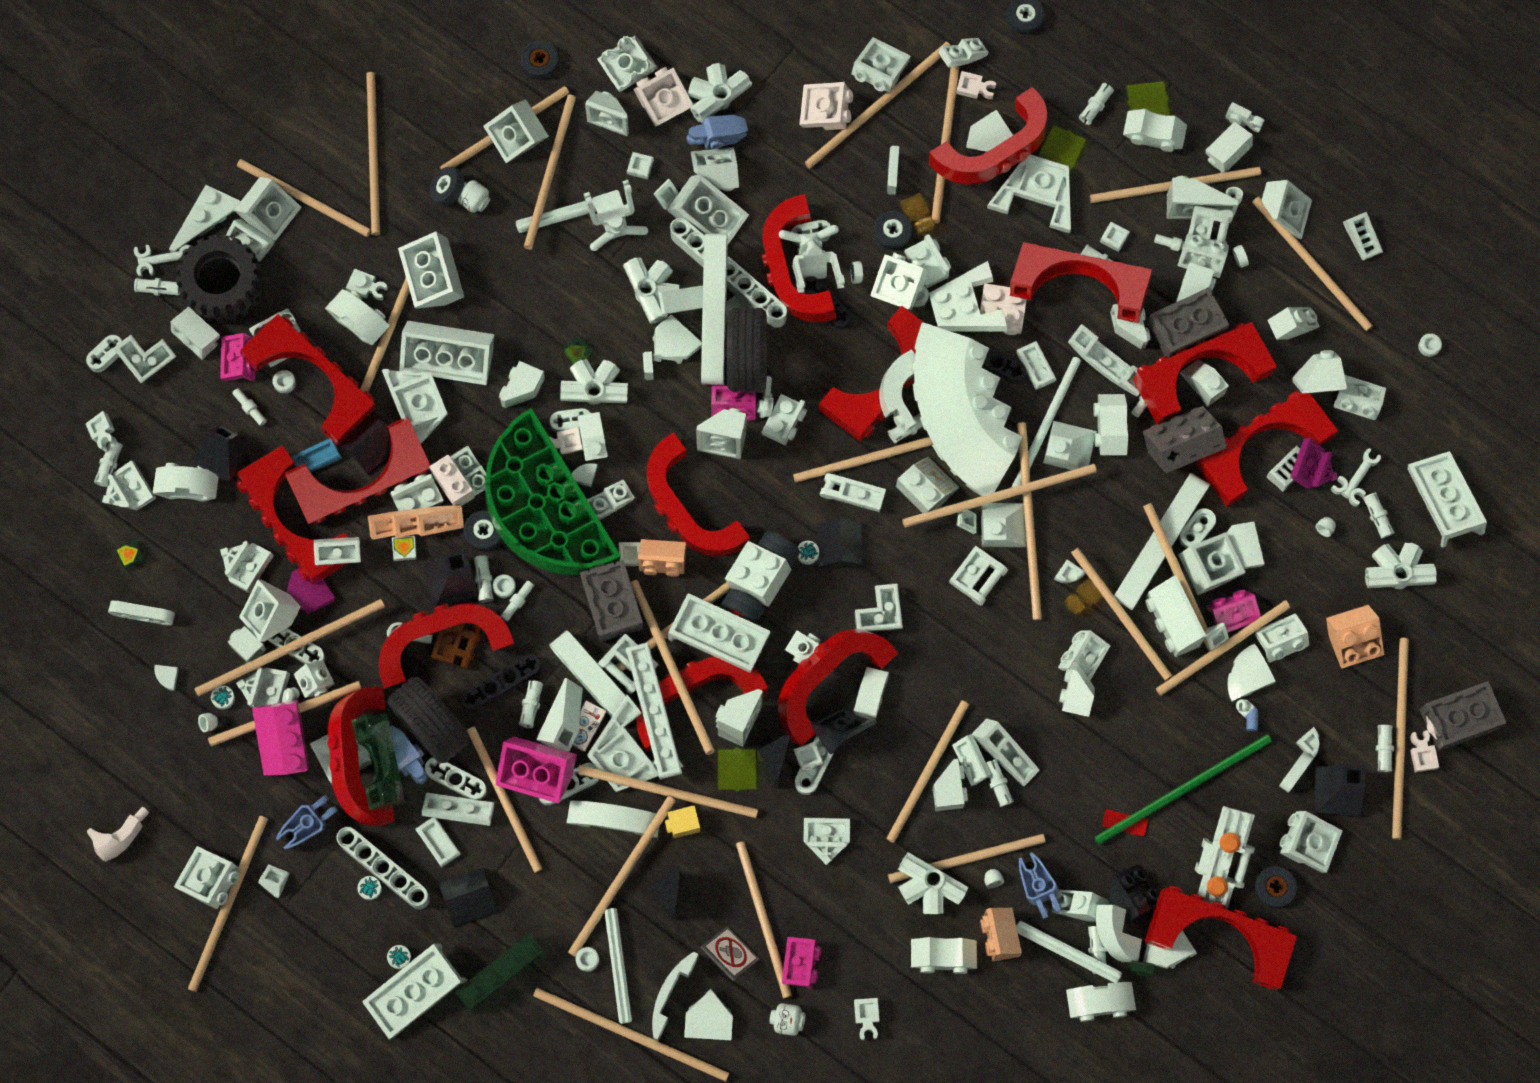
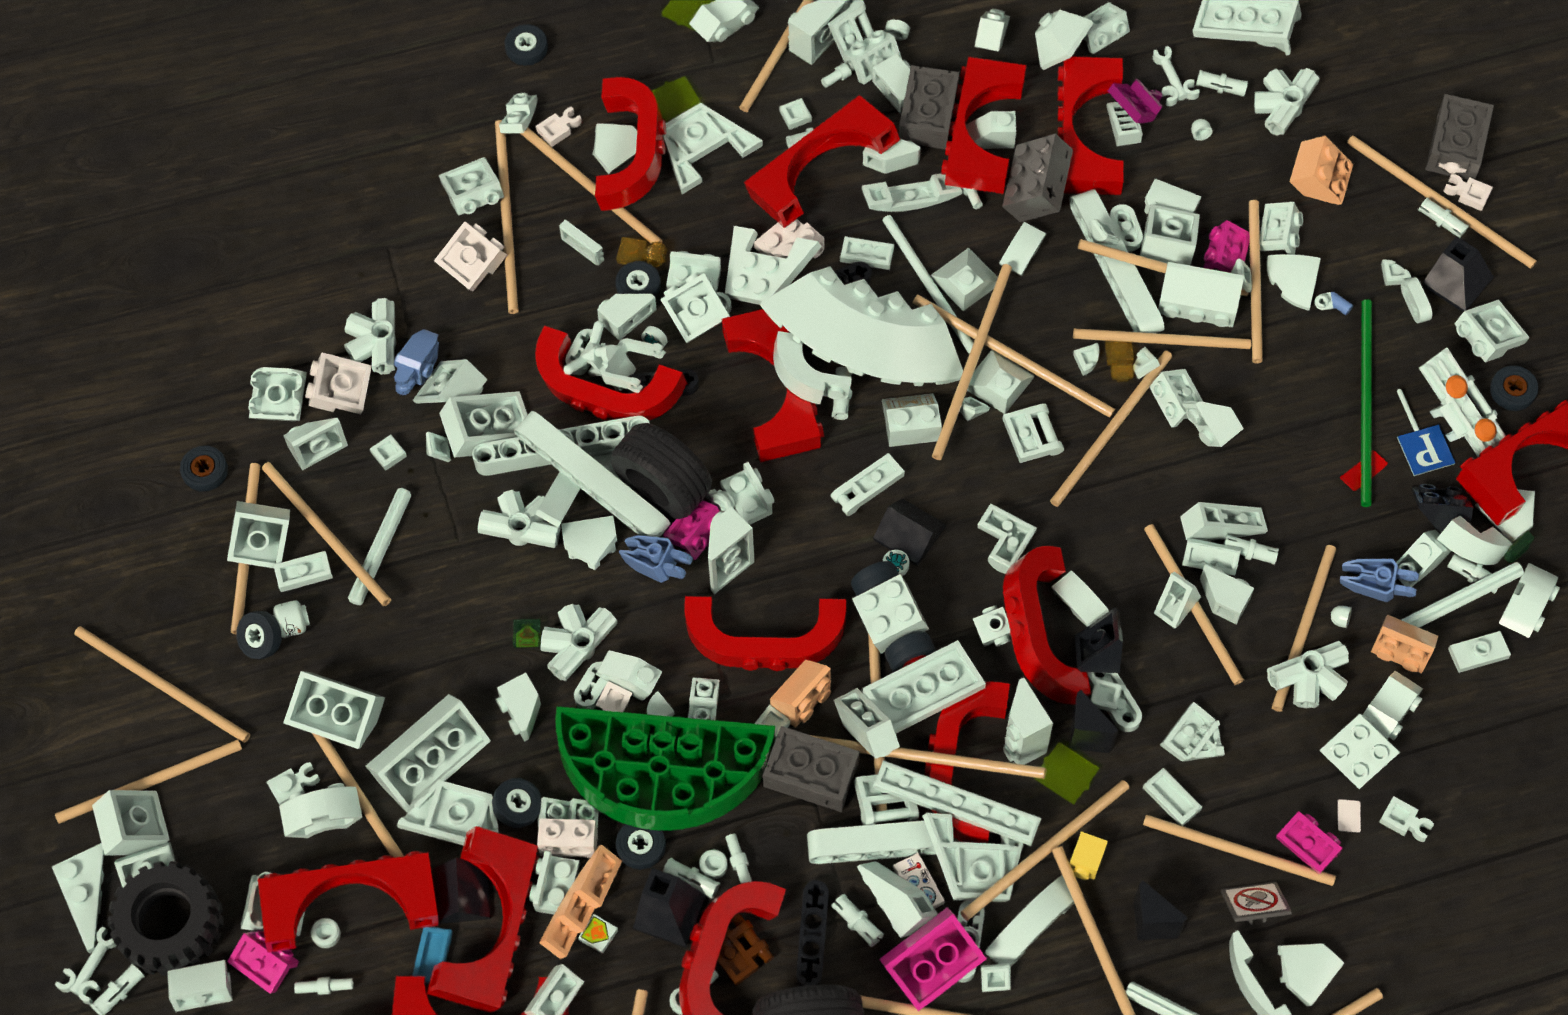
camera: 50 degrees left, 10 degrees down
light aqua piece [584,180,648,251] -> none
light aqua tile [643,351,654,380] -> none
light aqua head [770,1003,805,1036] -> none
tan piece [793,437,934,483] -> none
light aqua pin [1079,83,1114,125] -> none
light aqua brick [1093,394,1128,455] -> none
none -> light aqua plate [274,551,333,592]
none -> black bush [492,778,542,828]
none -> light aqua slope [597,294,656,341]
none -> medium blue hinge [619,535,693,583]
none -> light aqua brick [834,688,900,759]
none -> light aqua slope [981,963,1011,992]
none -> light aqua slope [999,222,1046,276]
none -> tan piece [1050,351,1172,507]
none -> light aqua slope [1091,219,1119,244]
none -> light aqua tile [1133,347,1160,379]
none -> light aqua tile [1143,768,1202,826]
none -> light aqua slope [1154,572,1201,628]
none -> light aqua hinge [1320,713,1400,789]
none -> white sticker [1338,799,1361,833]
none -> blue piece [1397,389,1455,476]
none -> light aqua plate [1448,631,1511,673]

